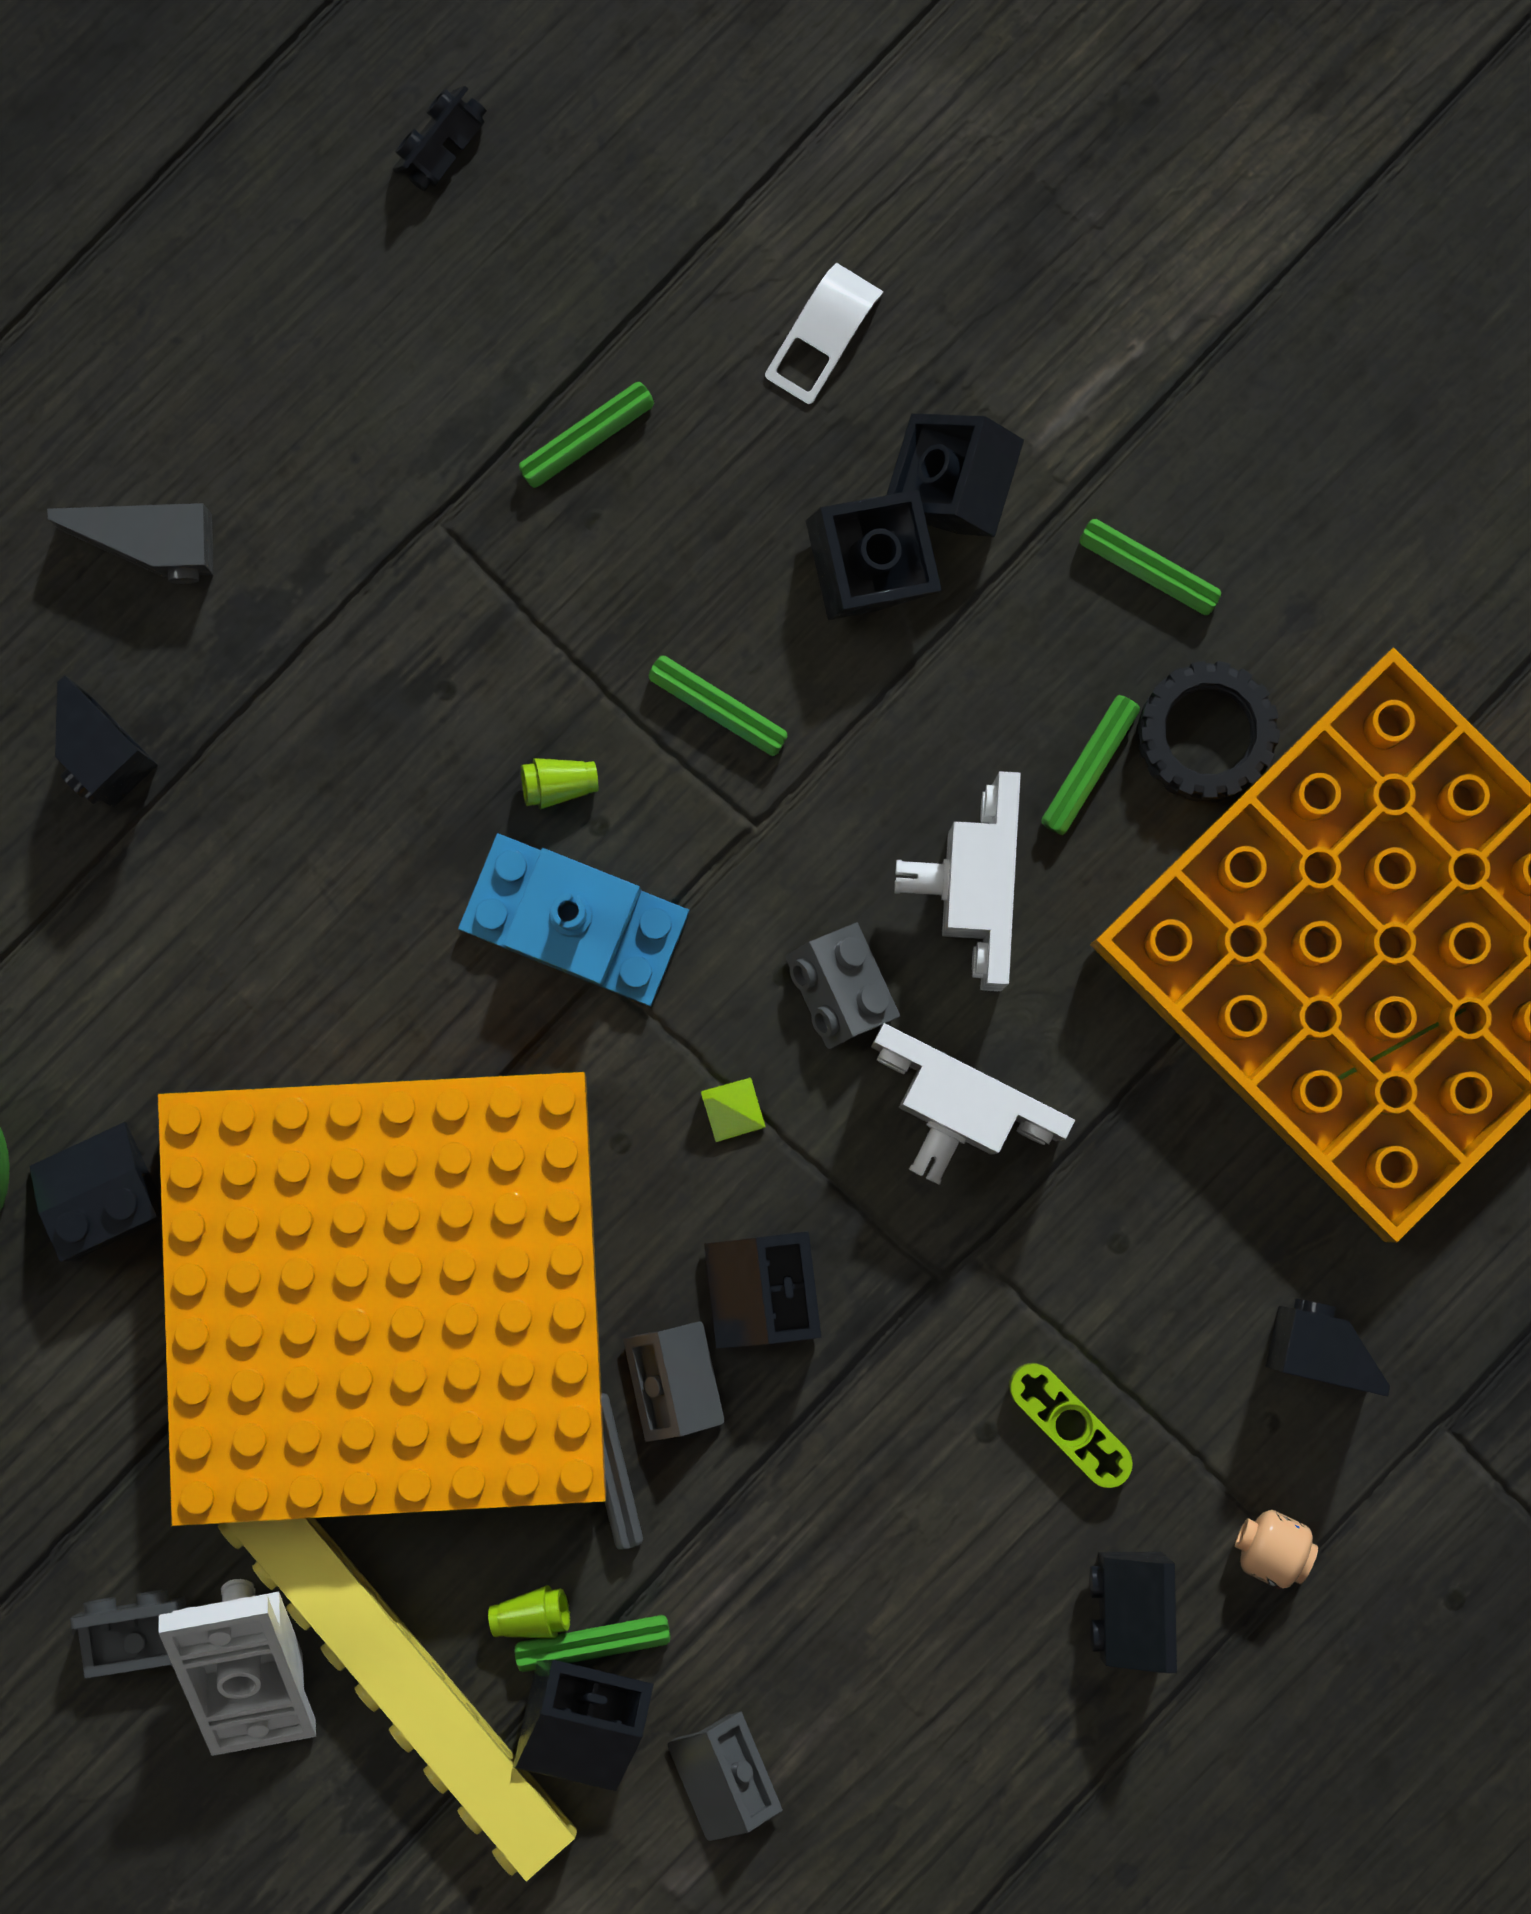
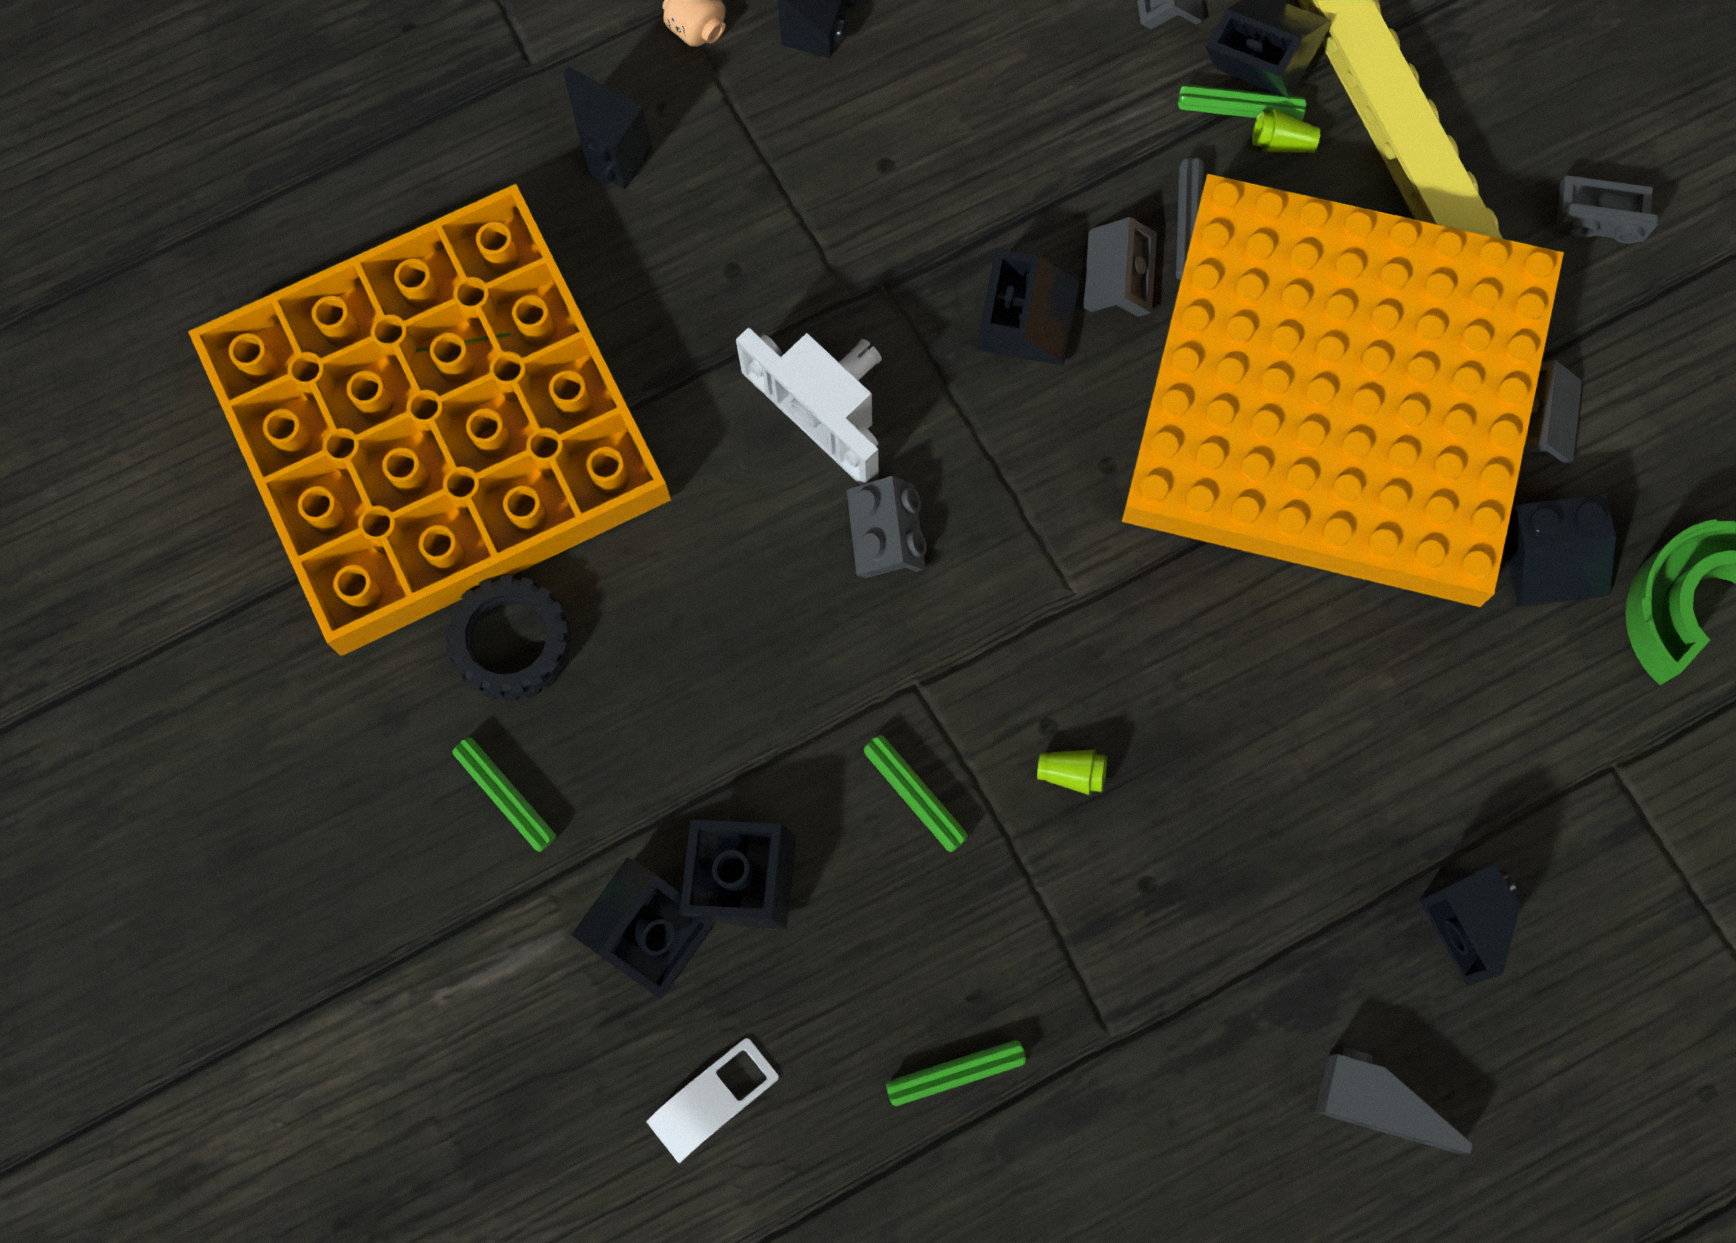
camera: 160 degrees left, 10 degrees down
white brick [159,1579,316,1756] -> none
dark azure brick [458,833,690,1007] -> none
lime slope [701,1078,766,1142] -> none
white brick [894,771,1021,991] -> none
lime beam [1009,1363,1133,1488] -> none
bright green axle [1041,695,1140,835] -> none
none -> dark grey panel [1523,360,1582,463]

